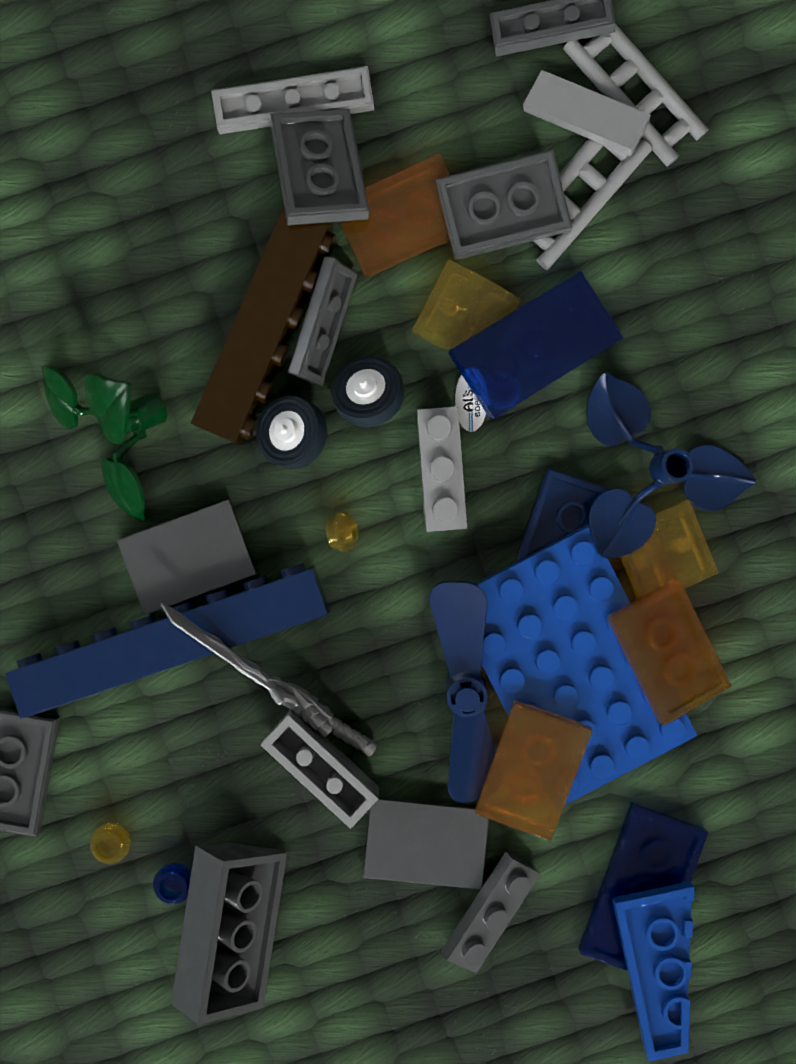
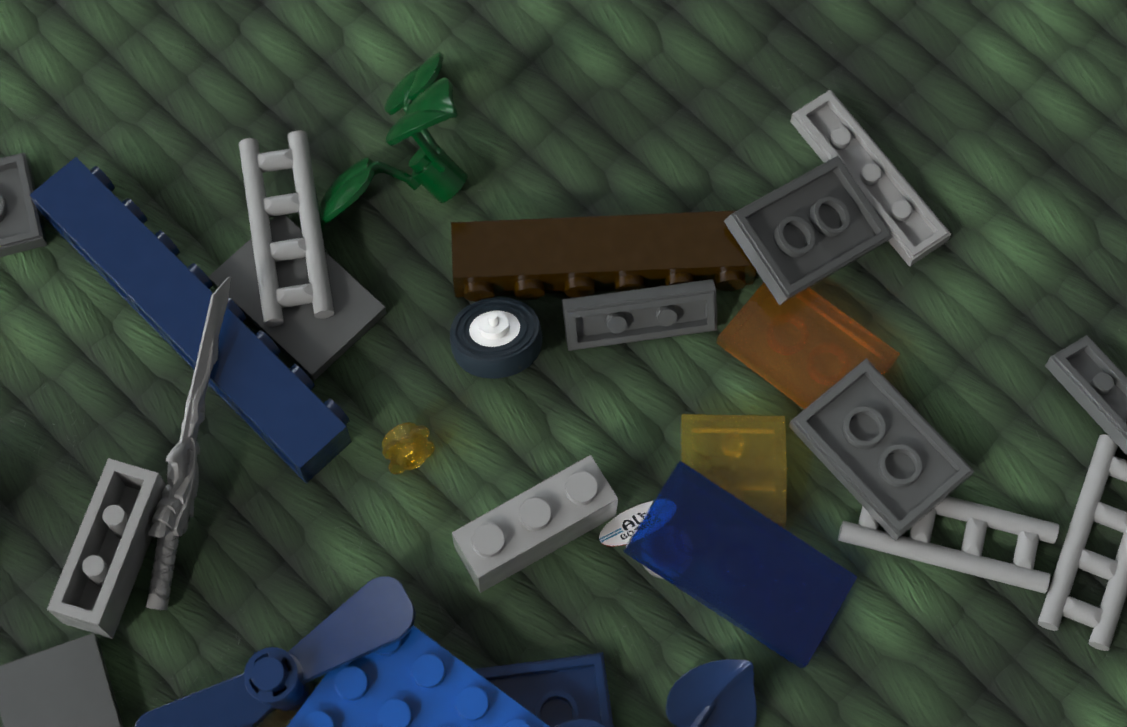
camera: 65 degrees right, 20 degrees down
black wheel [332,356,404,427] -> none
light grey tile [523,70,651,156] -> none
none -> light grey bar [239,130,334,327]

